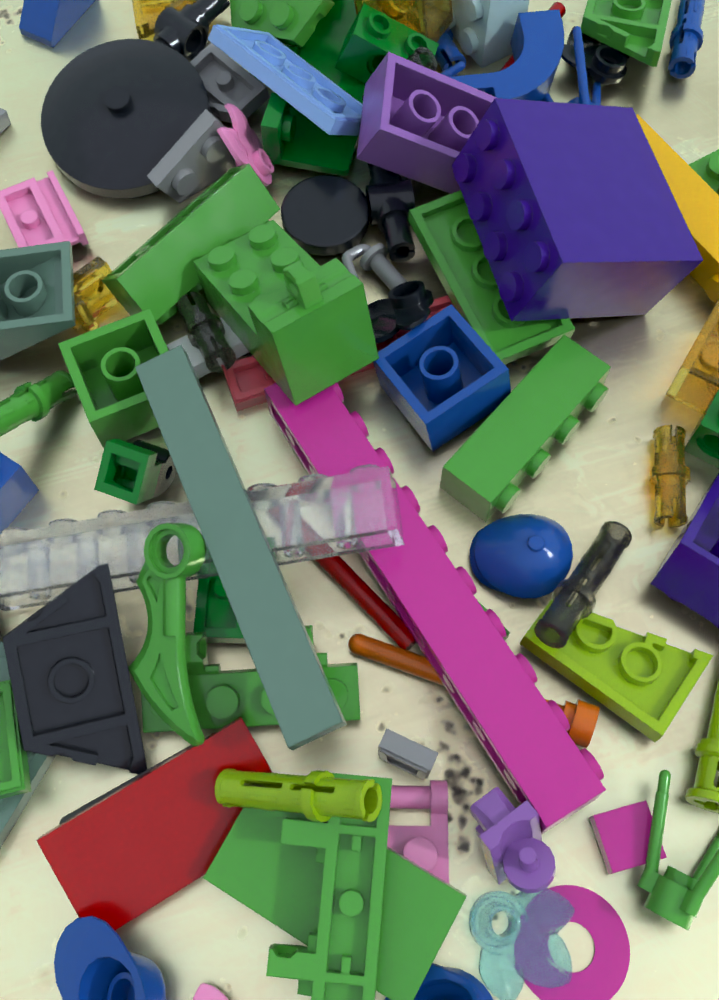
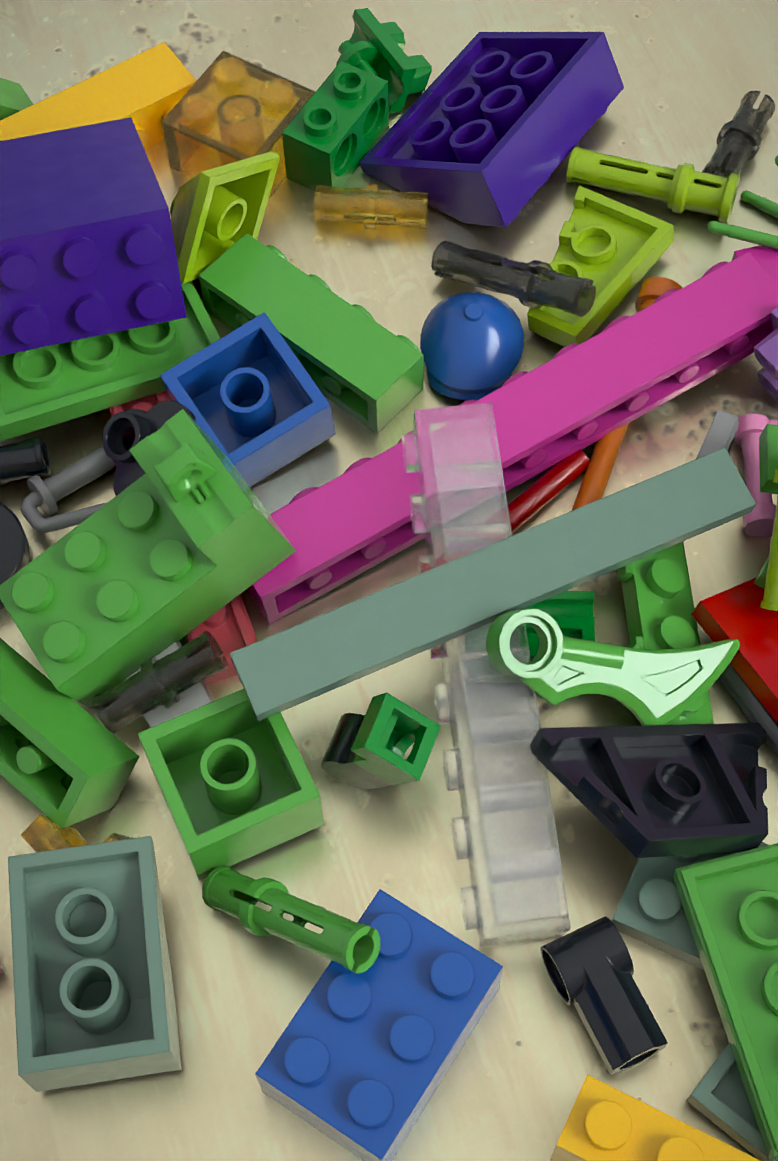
camera: 90 degrees left, 5 degrees down
none -> lime slope [170,151,281,284]

